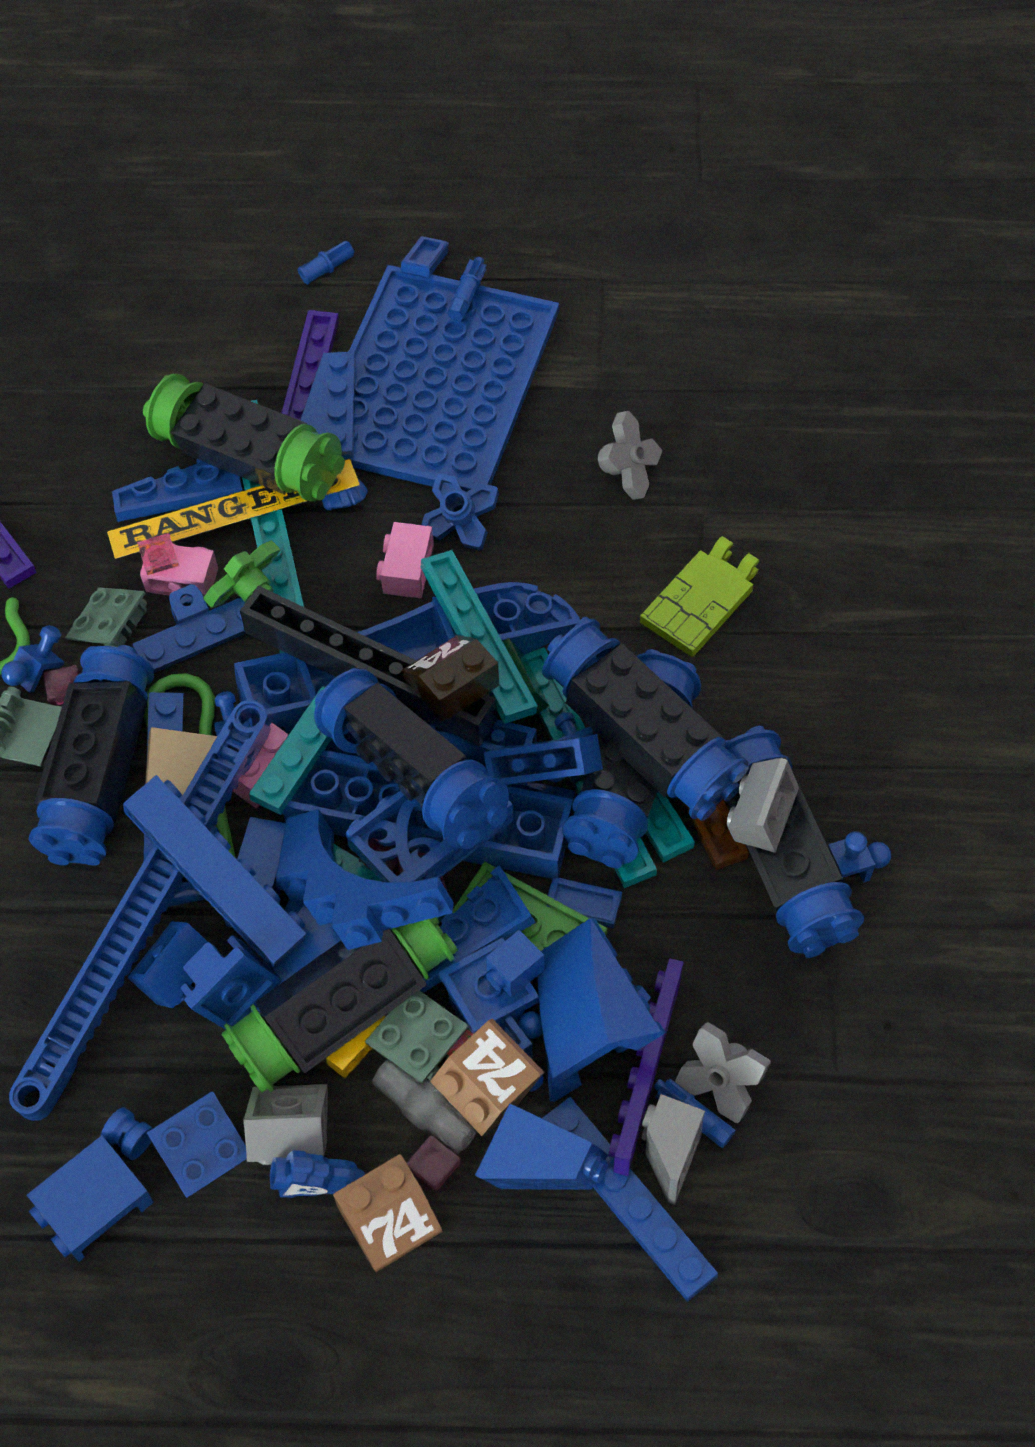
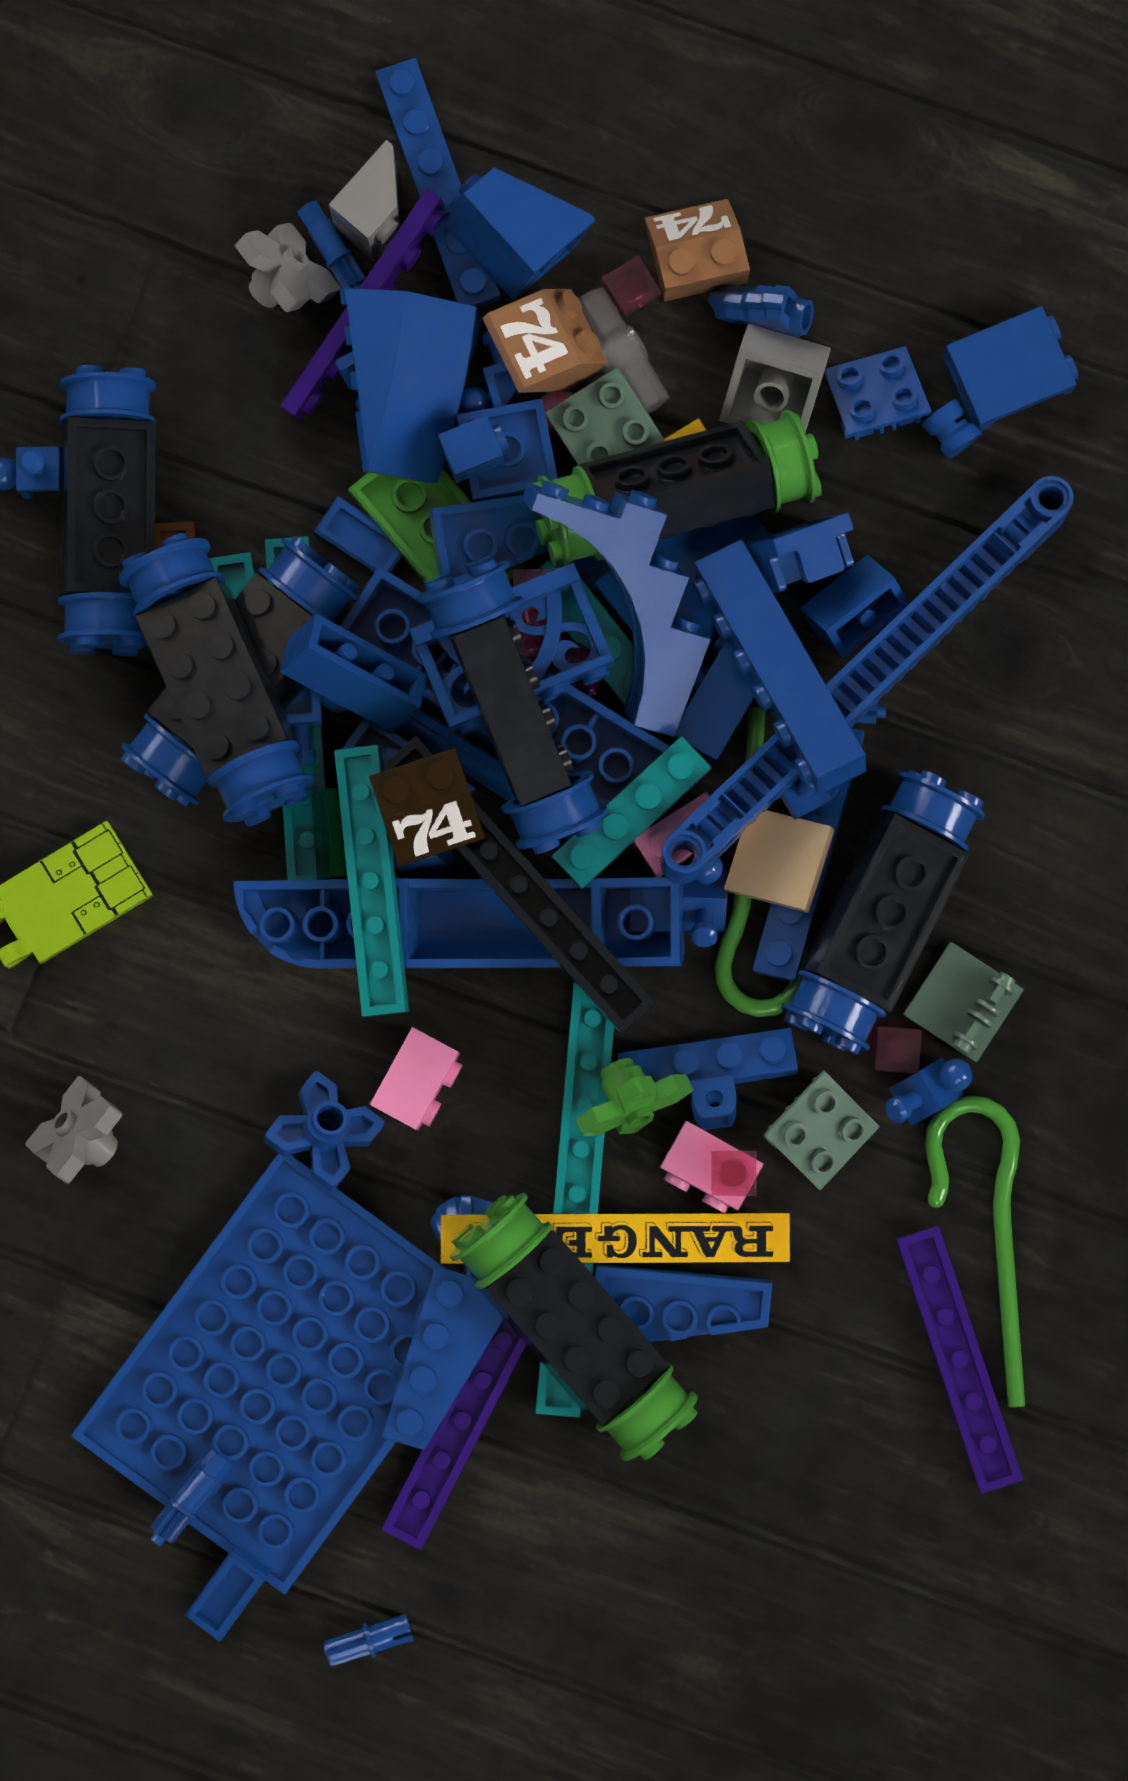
camera: 165 degrees left, 25 degrees up
light grey slope [727,758,799,852] -> none

